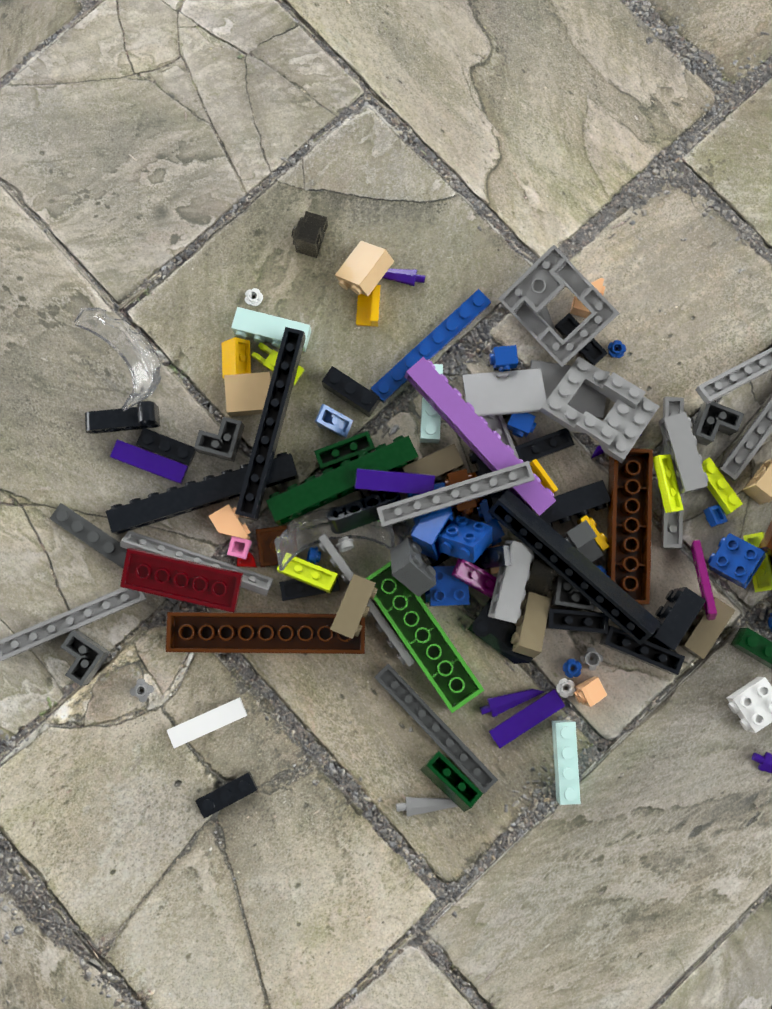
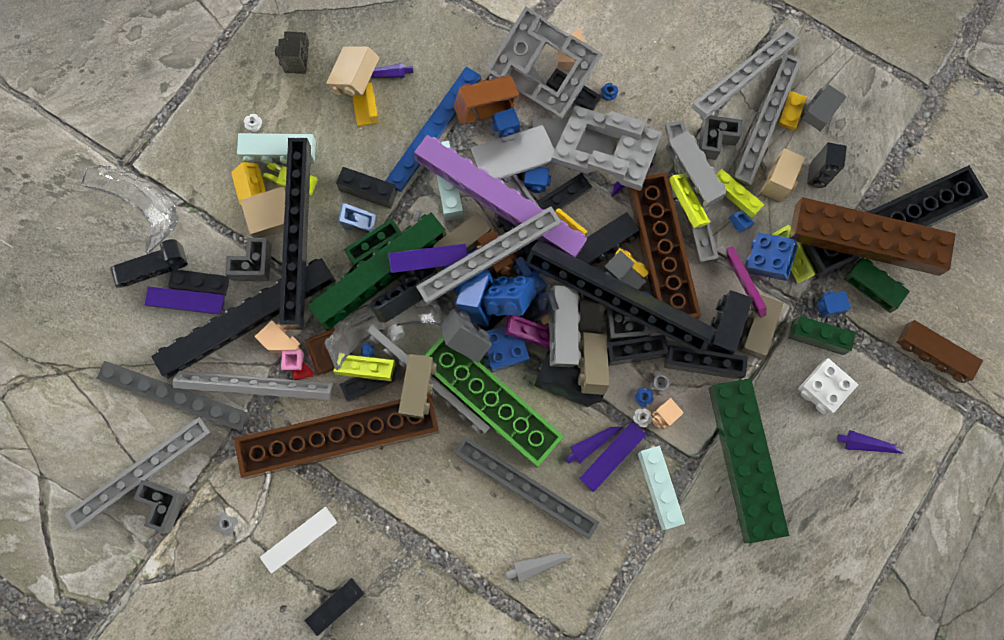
camera: 15 degrees left, 5 degrees down
dark red plate [120,548,243,613] -> none
dark green brick [420,751,483,812] -> none
none -> dark orange piece [454,76,519,125]
none -> dark green brick [708,378,790,544]

